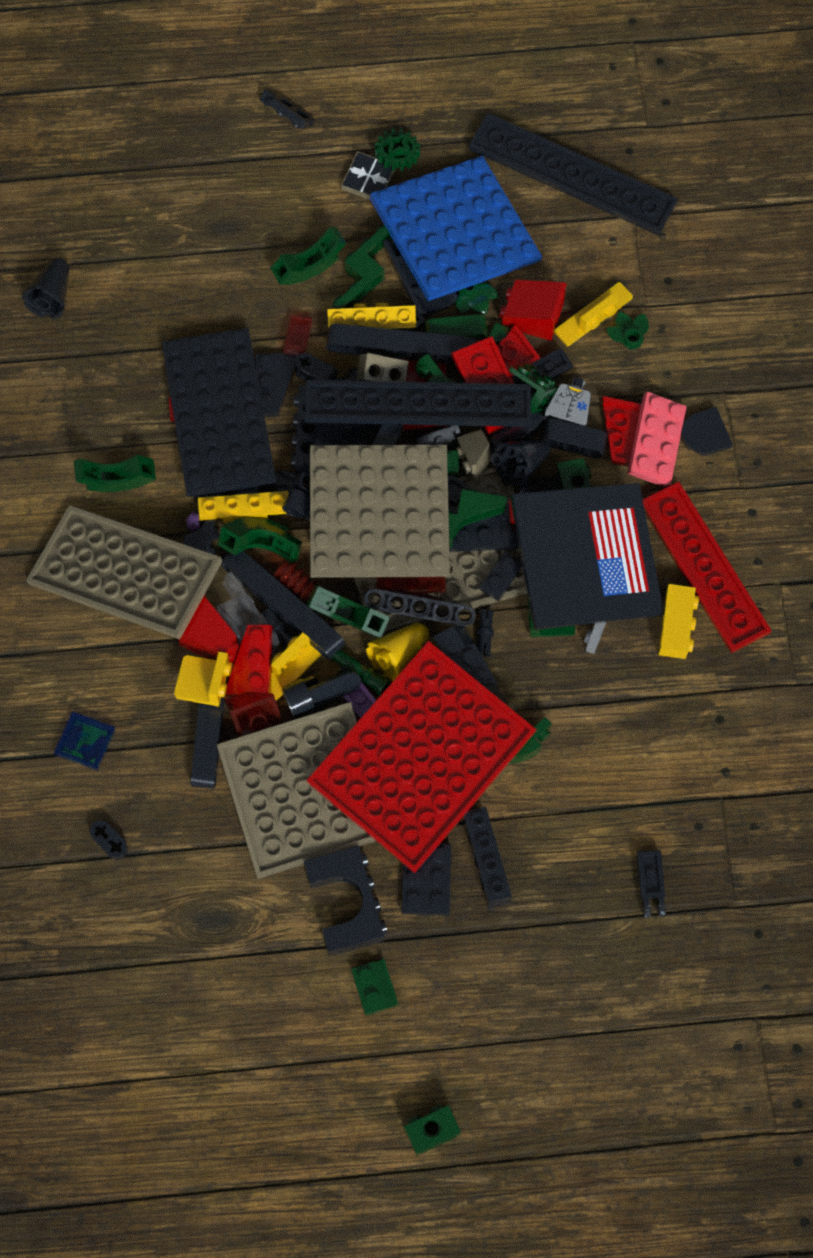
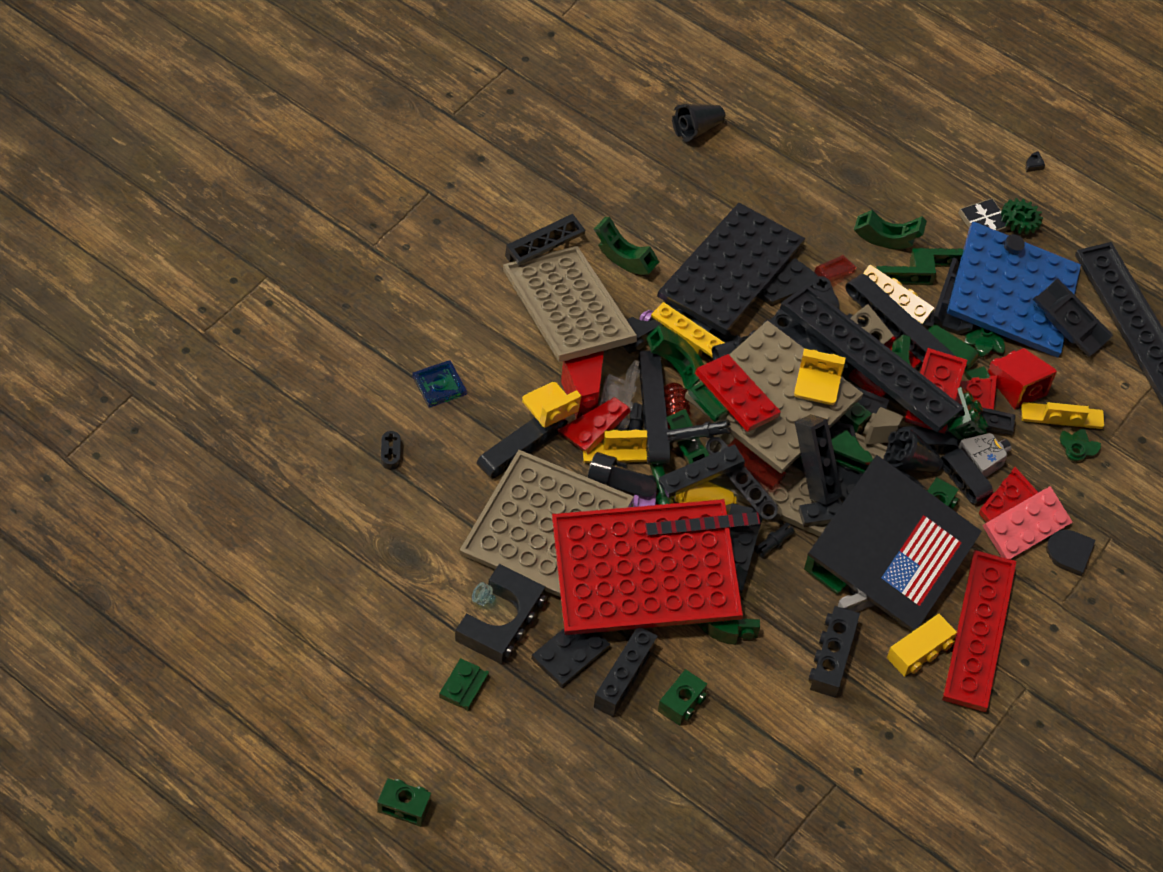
camera: 40 degrees right, 15 degrees down
clear red slope [225,692,283,738] -> none
black hinge [259,88,315,129] -> none
black hinge [636,850,665,918] -> none
none -> clear light blue tile [472,582,495,606]
none -> black fence [505,214,586,265]
none -> black sticker [645,512,760,535]
none -> dark green brick [658,669,708,726]
none -> black plate [659,444,745,498]
none -> black pin [667,420,731,443]
none -> dark green tile [688,382,730,422]
none -> red plate [695,354,781,432]
none -> yellow bracket [794,349,846,405]
none -> black brick [795,414,843,505]
none -> black brick [808,606,860,698]
none -> black tile [1004,234,1025,254]
none -> black tile [1025,151,1045,172]
none -> black piece [1033,278,1113,358]

